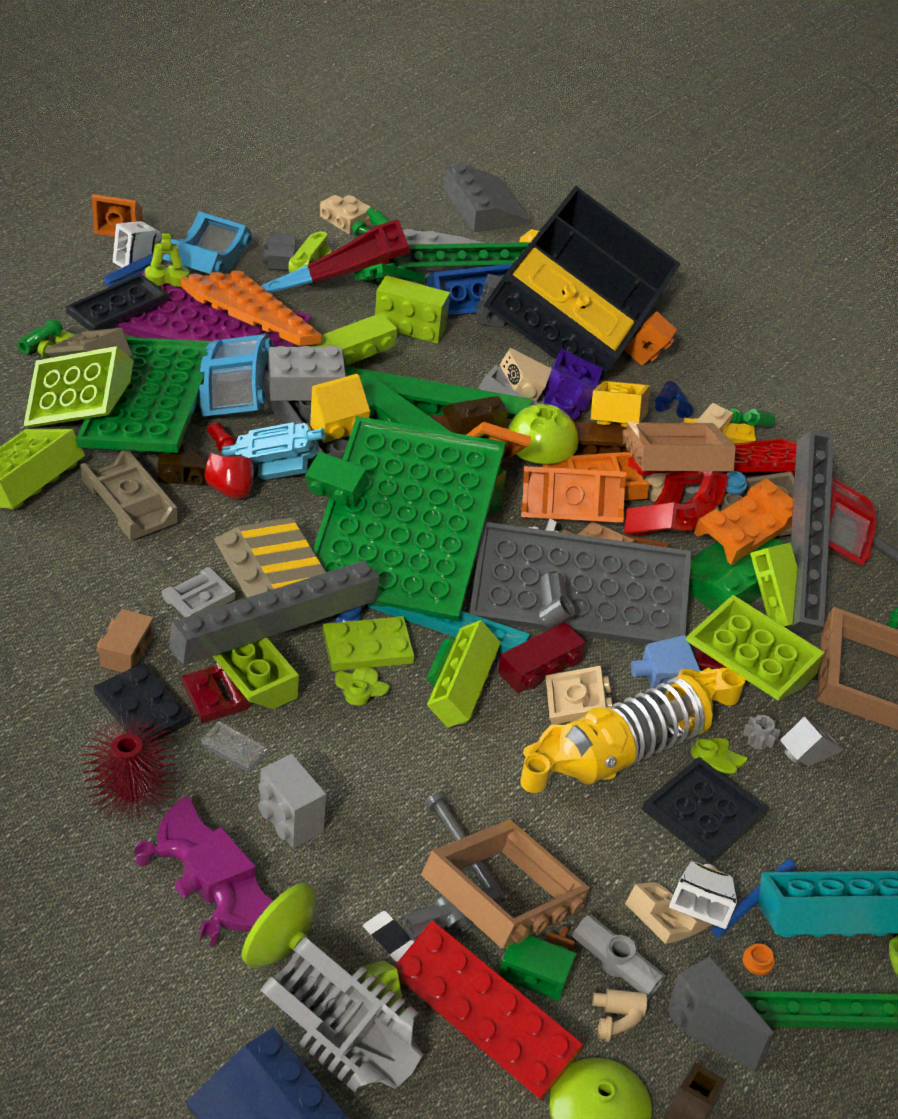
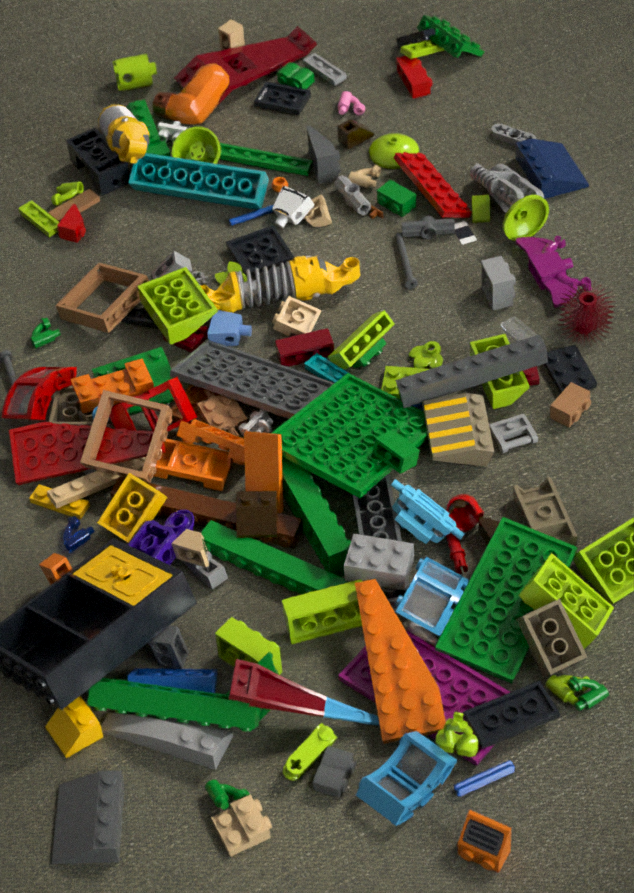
camera: 150 degrees left, 5 degrees up
white torso [113,221,162,267] -> none
yellow slope [310,374,370,443] -> none
medium nougat window [421,819,590,949] -> none
lime piece [508,404,579,464] -> none
dark grey piece [539,572,575,629] -> none
green plant [729,408,775,428] -> none
lime slope [750,542,798,627] -> none
dark grey brick [786,429,834,636] -> none

